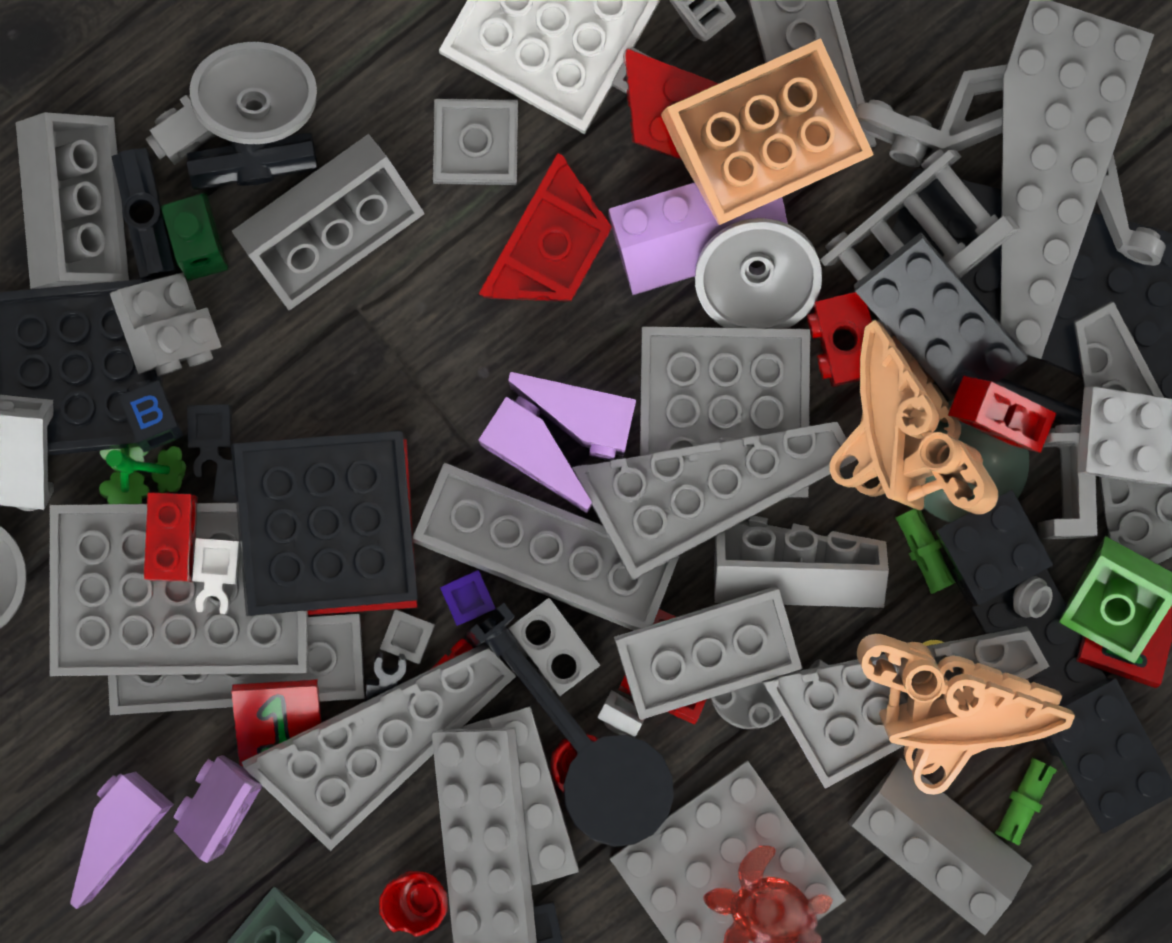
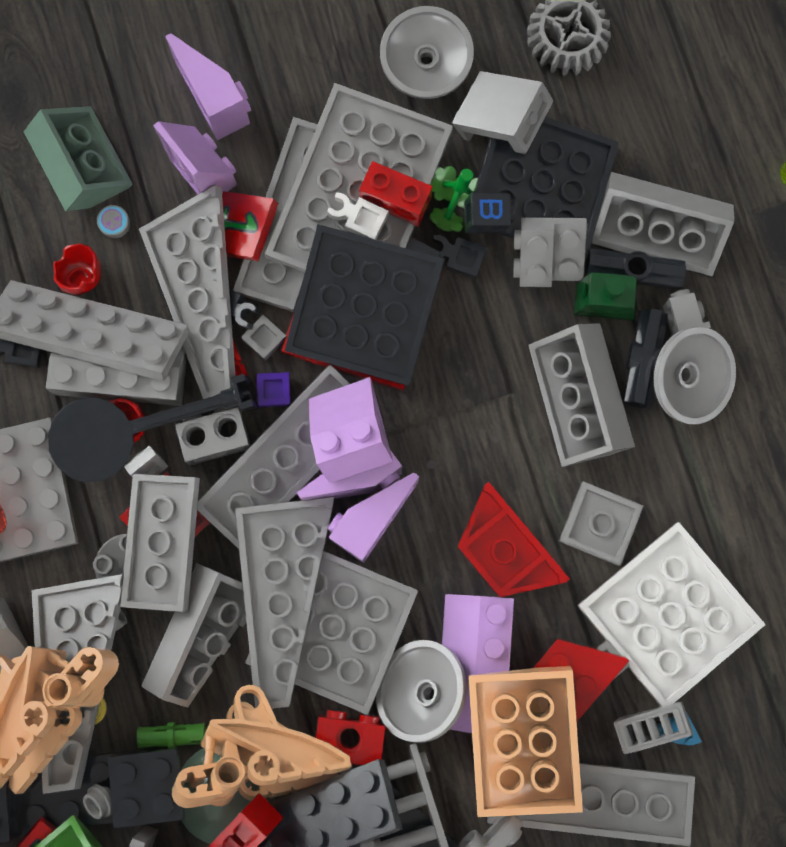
camera: 115 degrees right, 5 degrees down
none -> tile [97,205,130,239]
none -> lavender slope [309,377,393,483]

